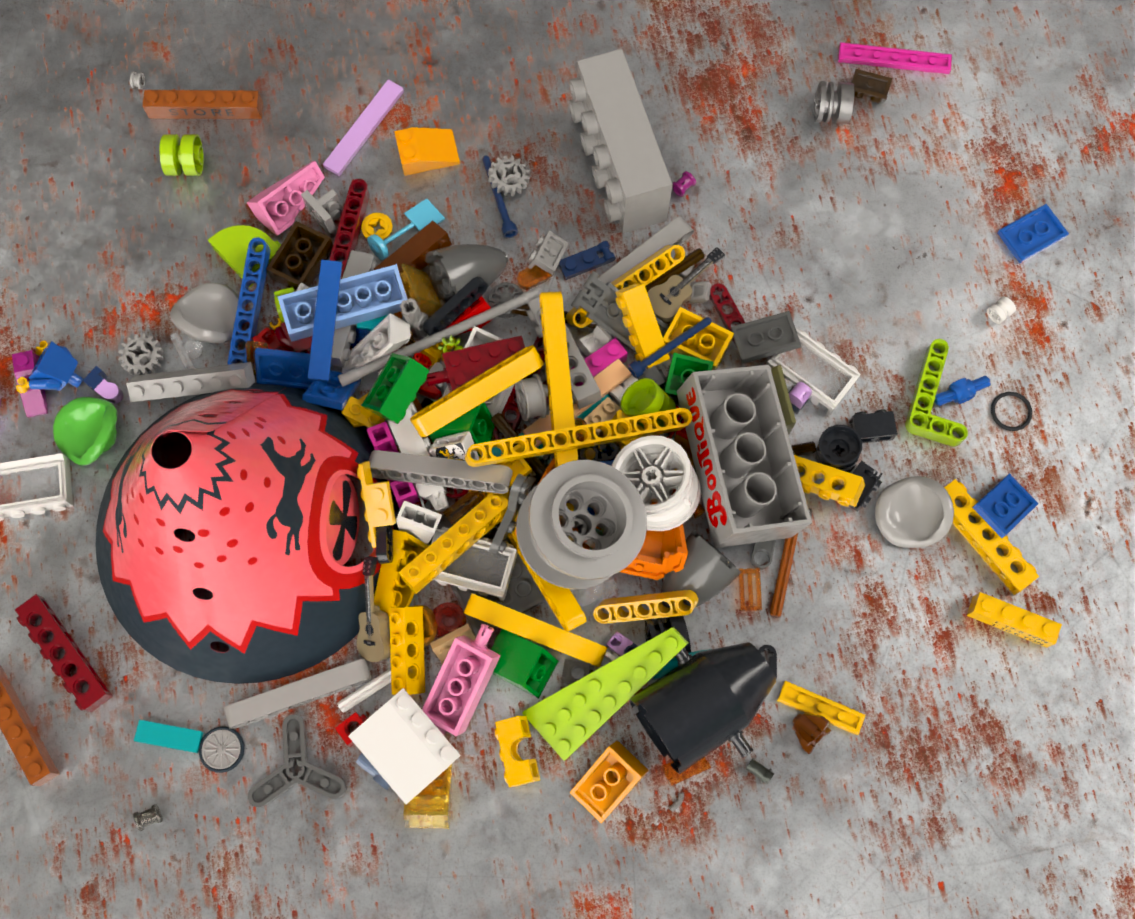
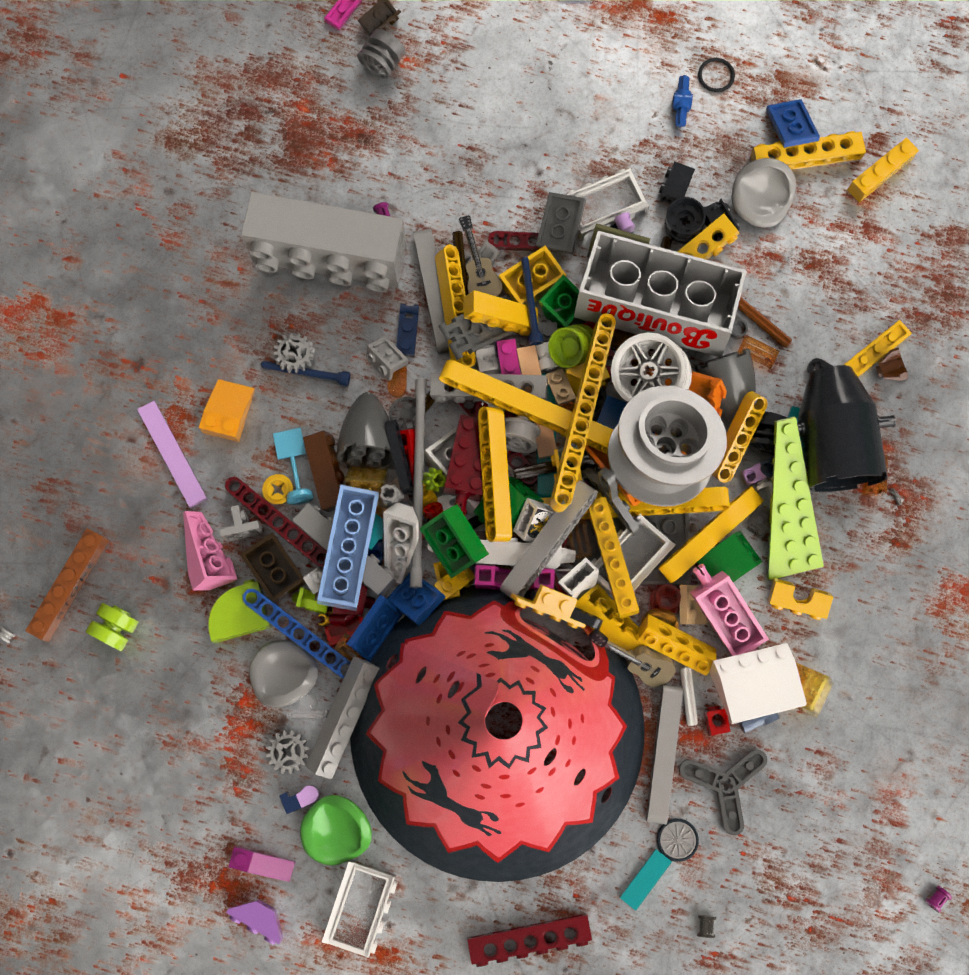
camera: 65 degrees left, 5 degrees up
blue torso [16,341,84,393] -> none
blue tile [308,260,342,382] -> none
light orange slope [570,740,649,823] -> none
pearl dark grey pin [745,758,774,784] -> none
lime beam [905,339,968,447] -> none
white wheel [987,296,1016,324] -> none

